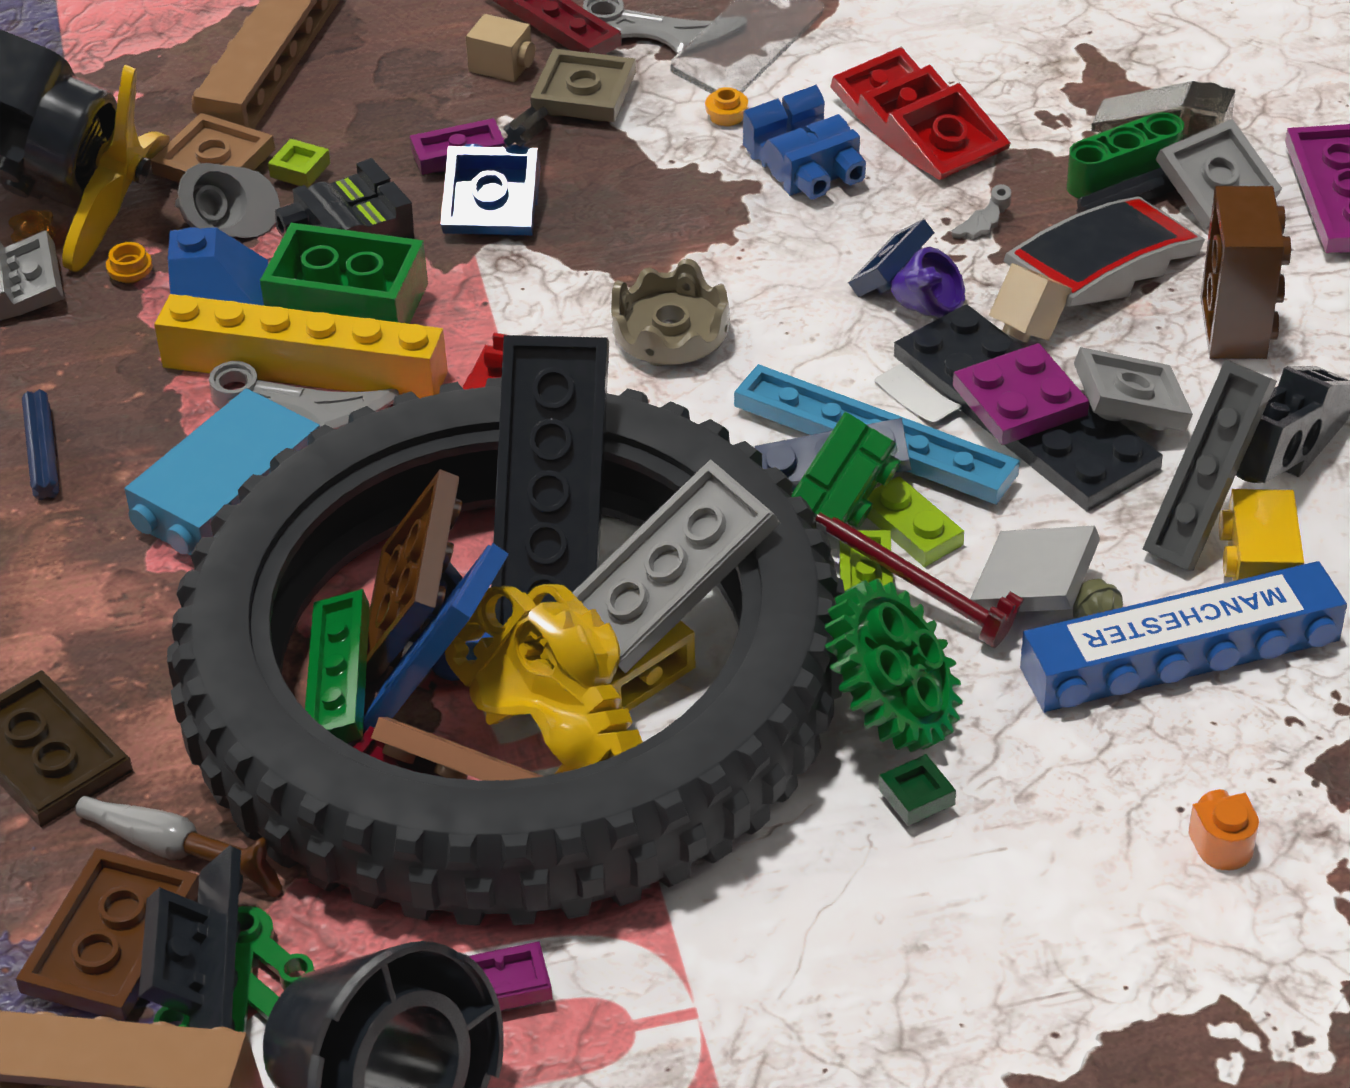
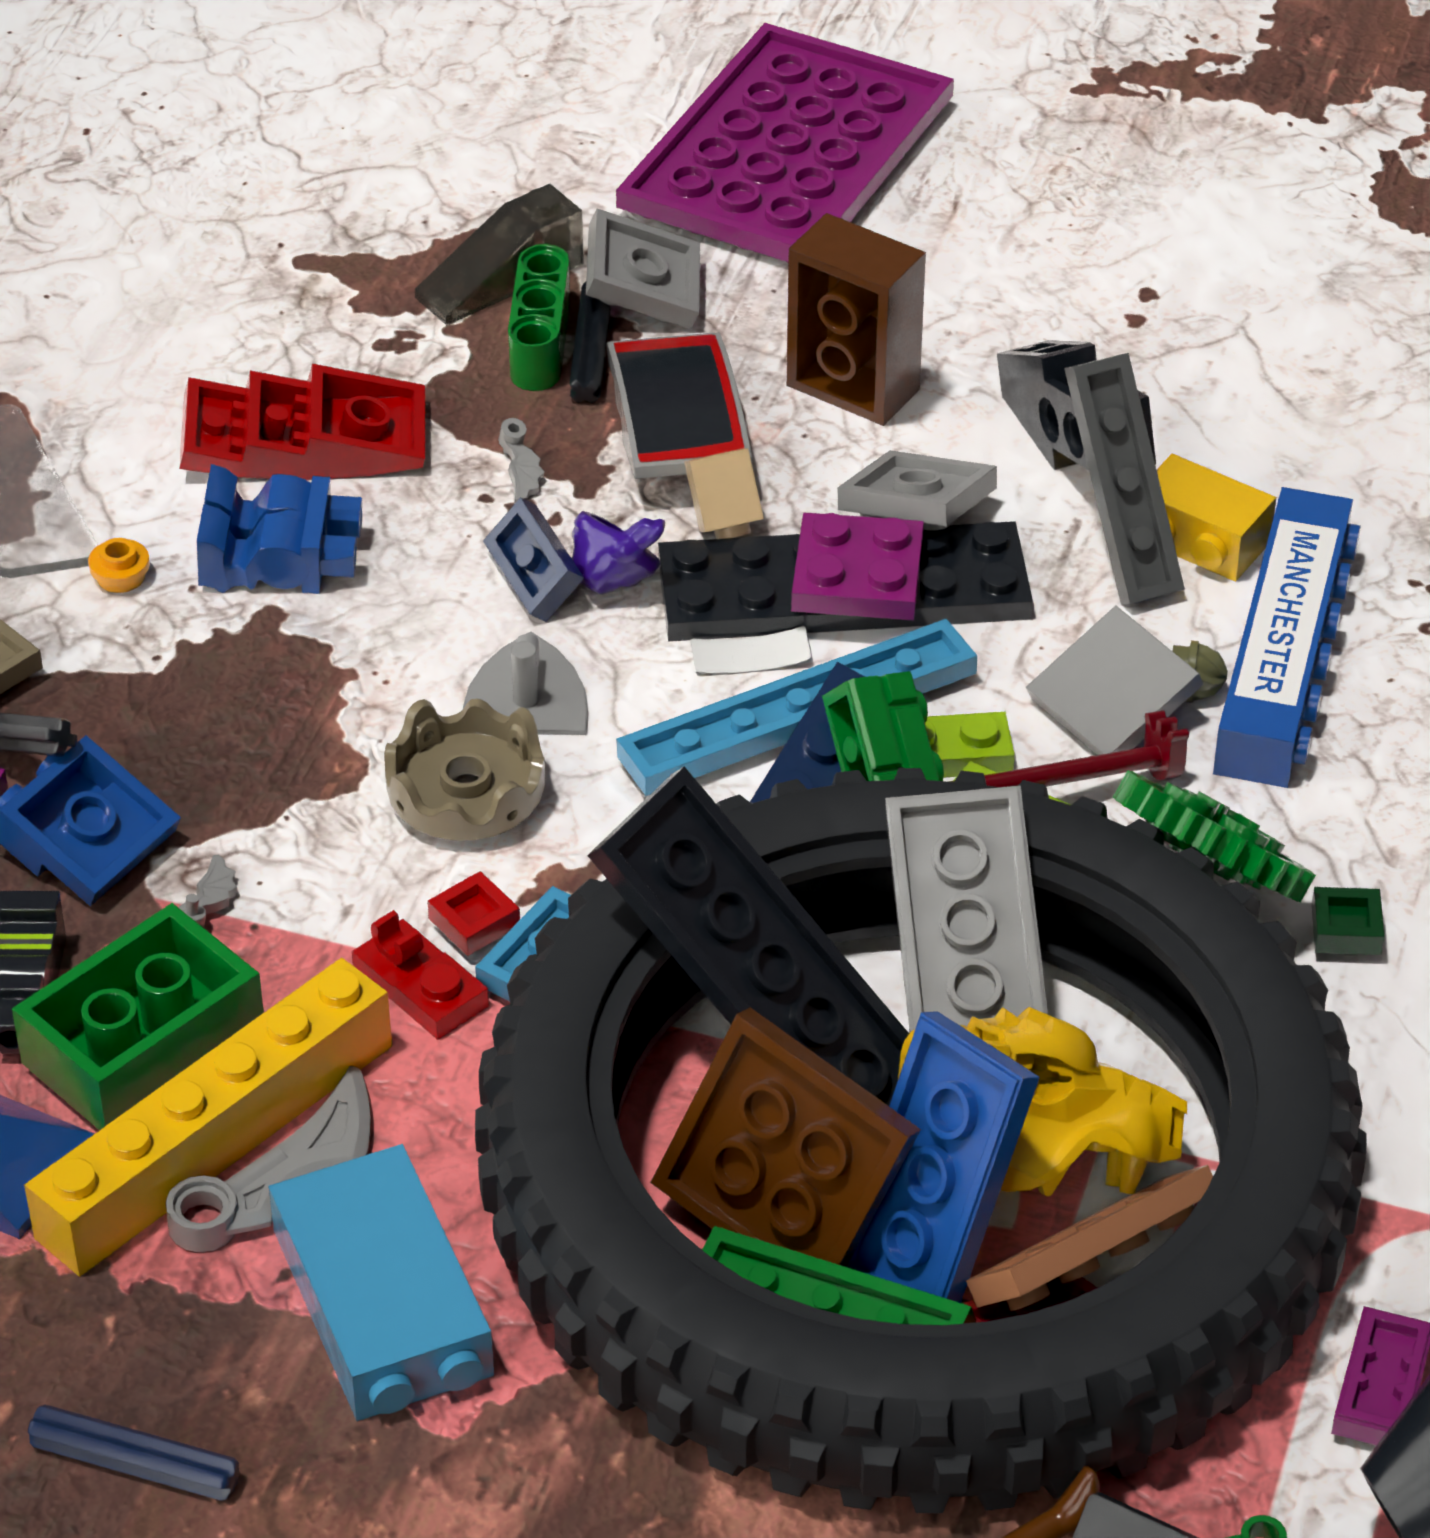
camera: 60 degrees left, 0 degrees up
none -> light grey piece [178,855,237,929]
none -> light grey shield [463,631,587,735]

